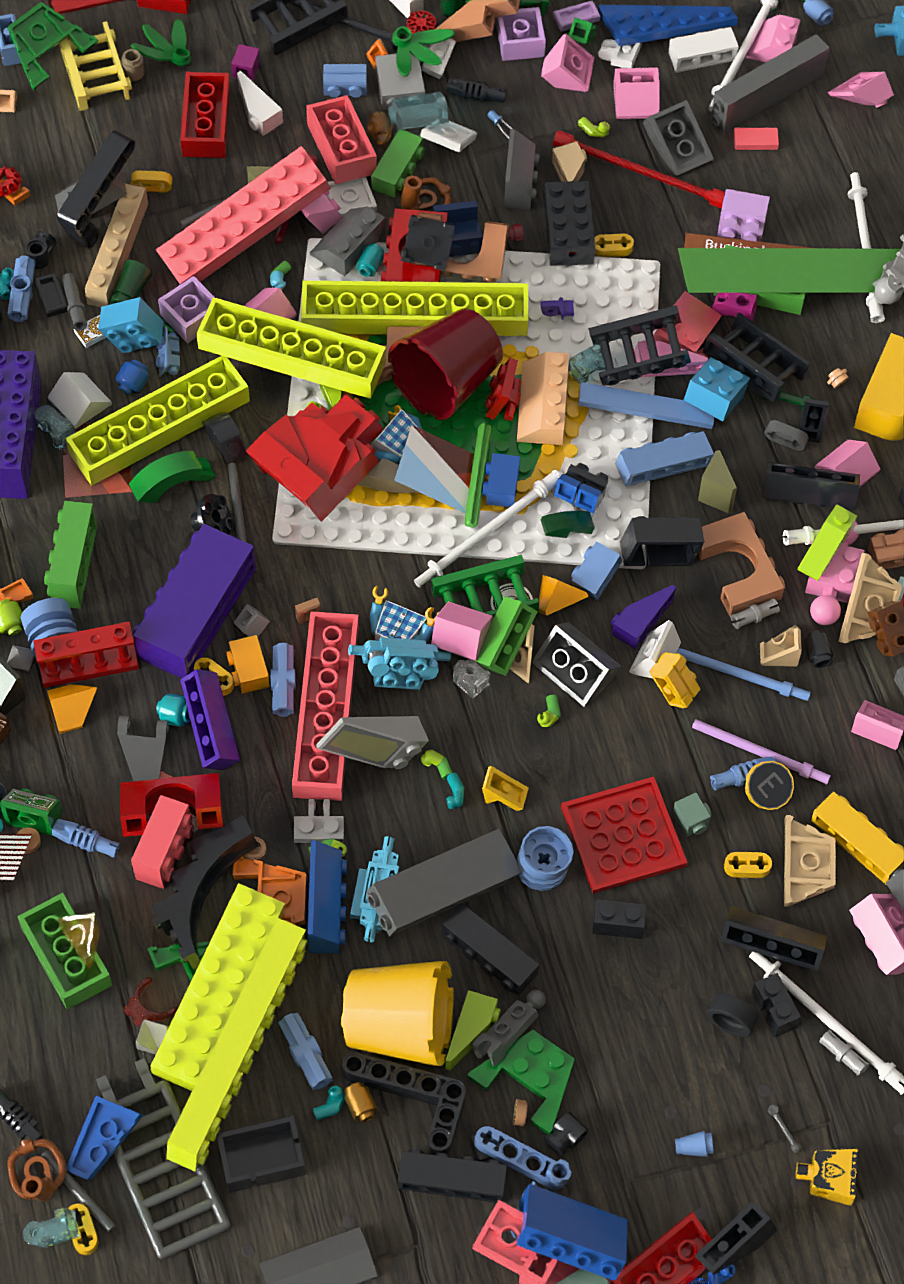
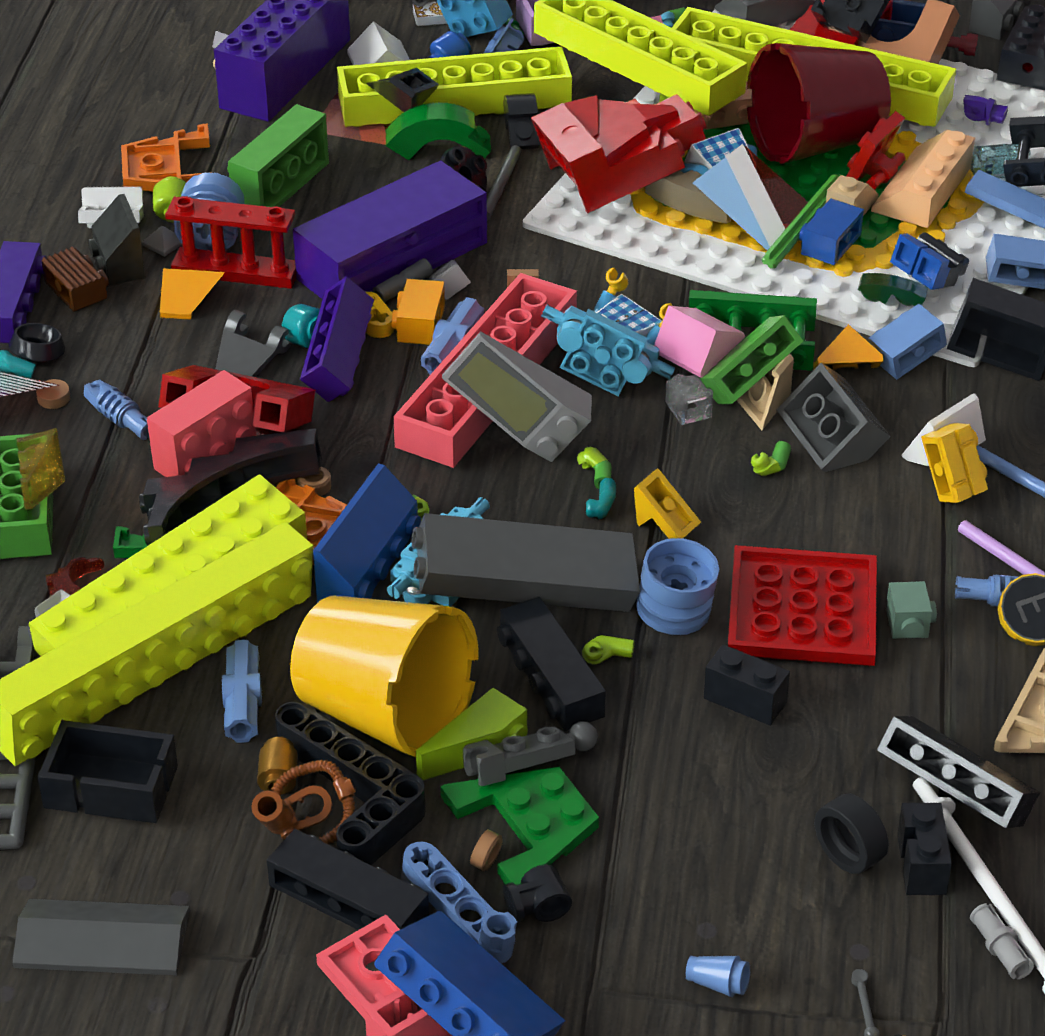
camera: 25 degrees right, 20 degrees down
green slope [0,788,63,836] -> none
clear light blue leg [35,405,75,450] -> none
light grey hinge [294,799,344,843] -> none
teal arm [313,1086,345,1121] -> none
teal brick [356,243,384,277] -> none
white bar [414,469,561,588] -> none
dark purple slope [611,585,676,650] -> none
yellow beam [724,852,772,878] -> none
none -> dark orange piece [251,759,356,845]
none -> black slope [366,68,439,112]
none -> dark grey piece [373,258,433,303]
none -> lime arm [582,635,635,664]
none -> tan slope [826,175,879,216]

